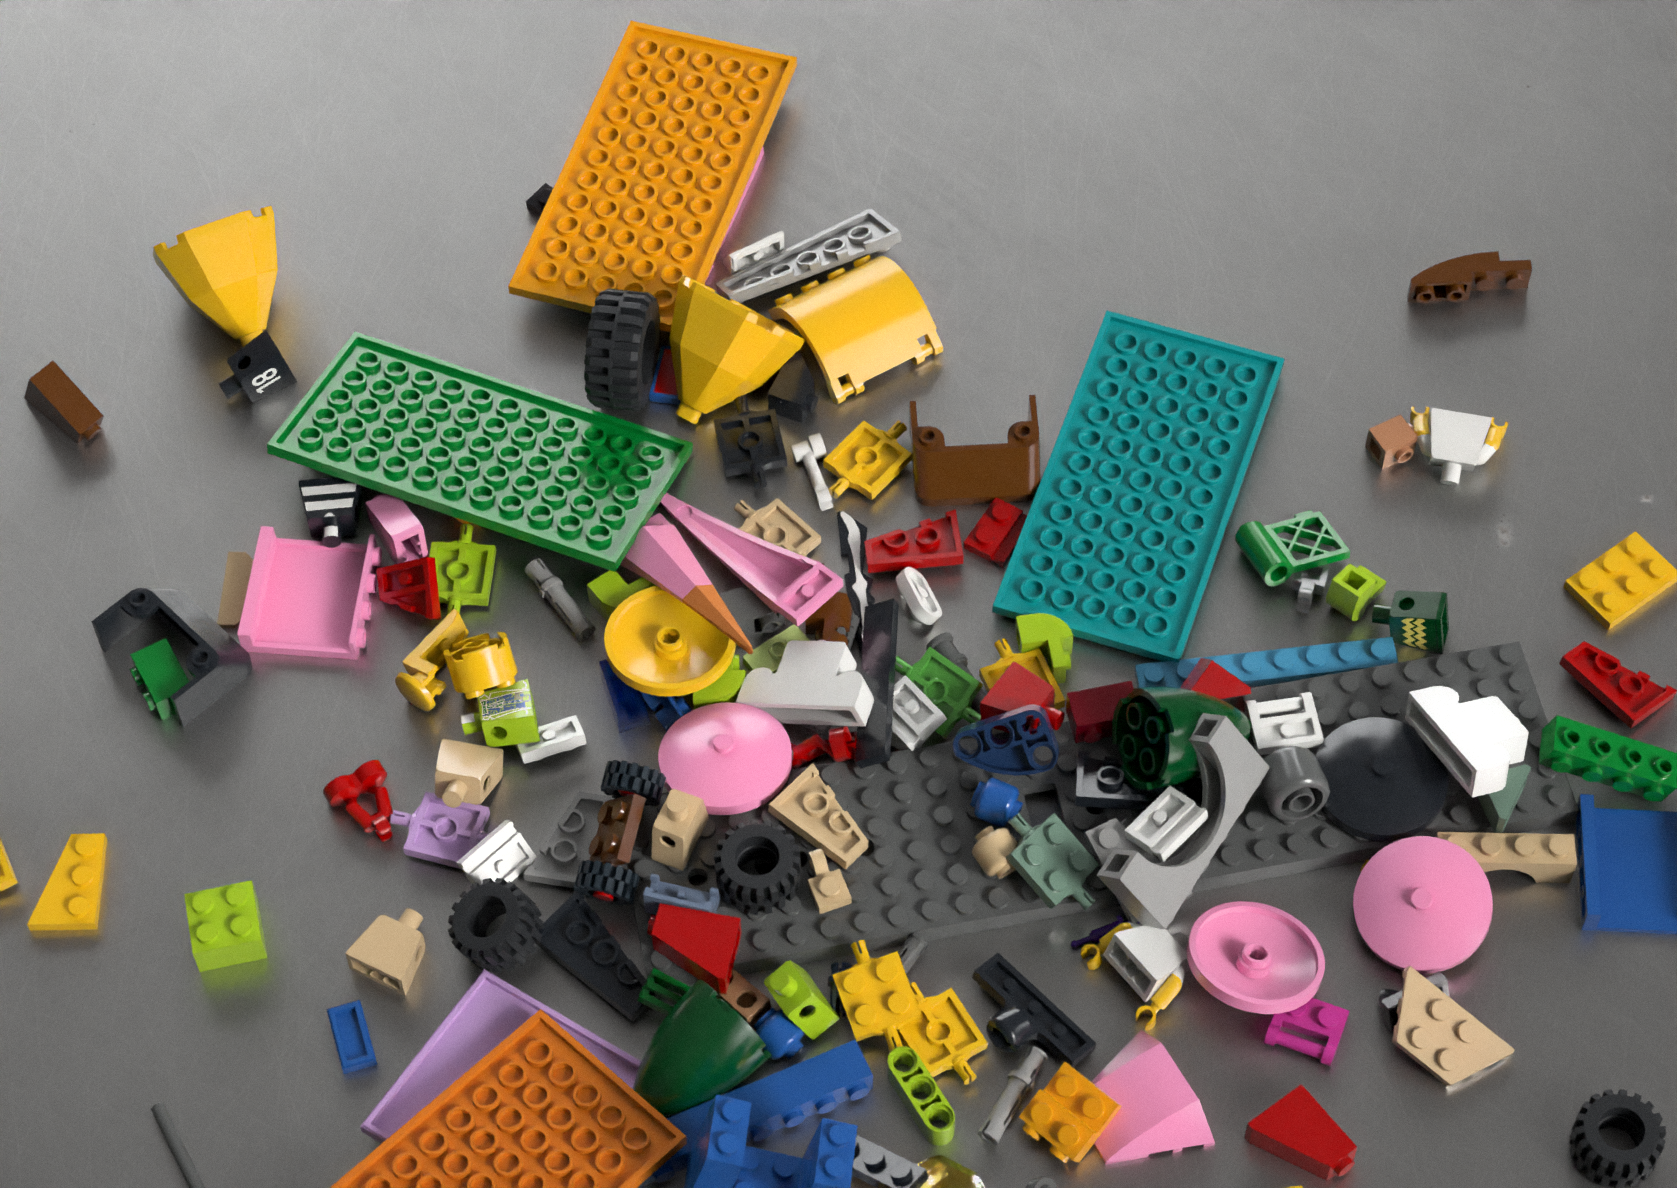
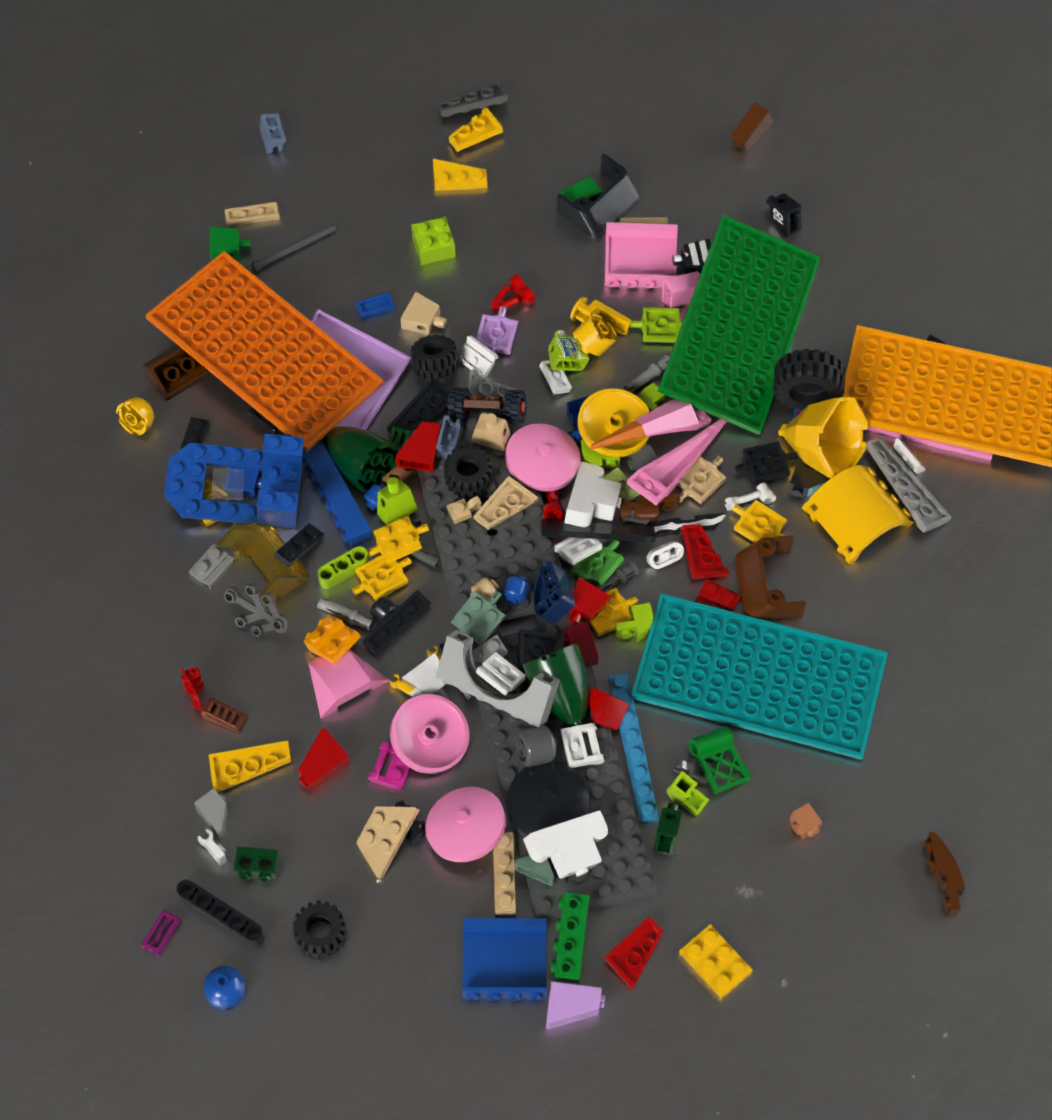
camera: 85 degrees right, 5 degrees up
yellow piece [152,206,278,347] -> none
red wing [376,557,441,620] -> none
tan torso [435,738,503,808] -> none
white torso [1410,406,1508,486] -> none

